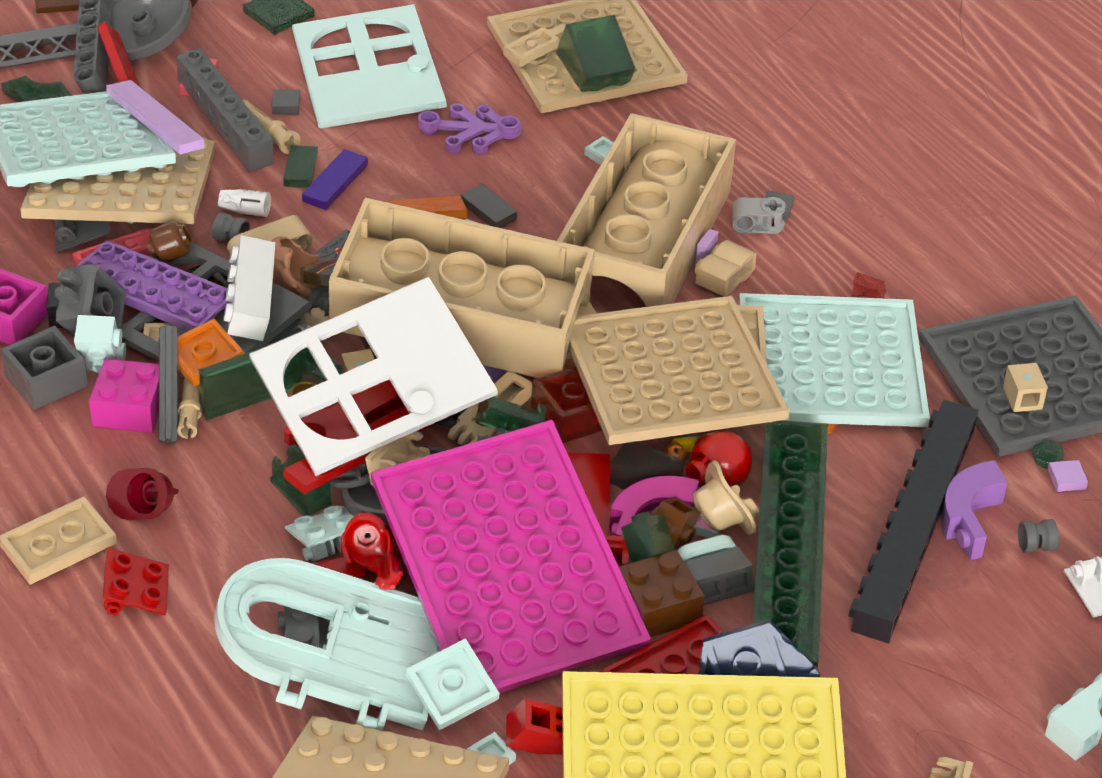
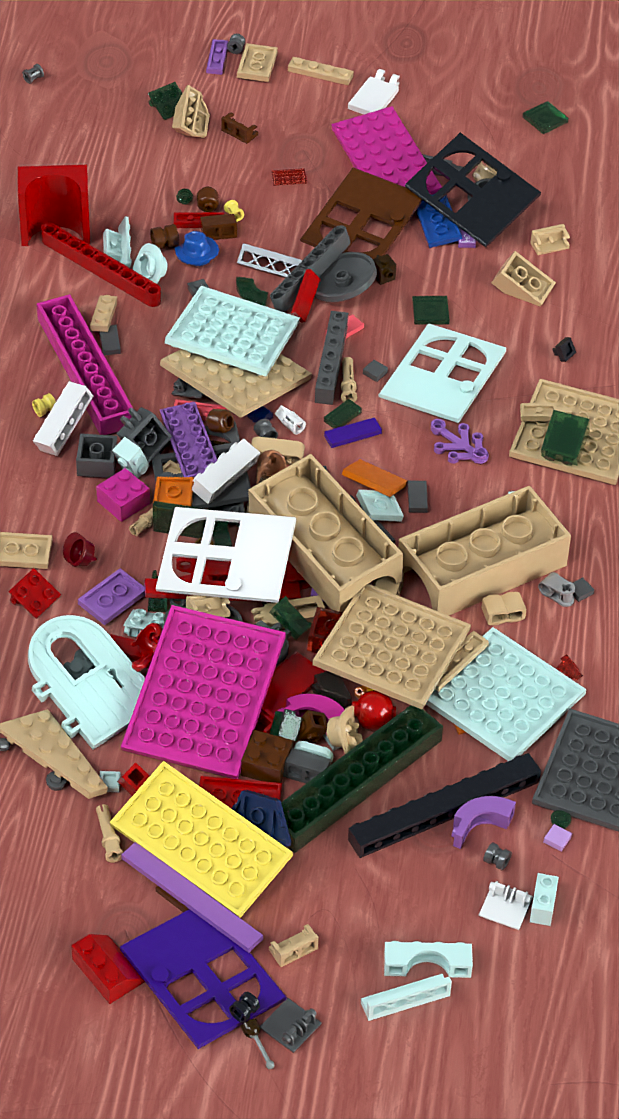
camera: 40 degrees right, 5 degrees up
lavender tile [106,80,205,154] -> none
dark grey axle [159,325,178,444] -> none
light aqua plate [406,638,500,730] -> none
lavender tile [695,229,719,264] -> none
tan brick [1003,363,1048,412] -> none
none -> medium lavender plate [78,568,145,625]
none -> clear blue tile [248,406,273,423]

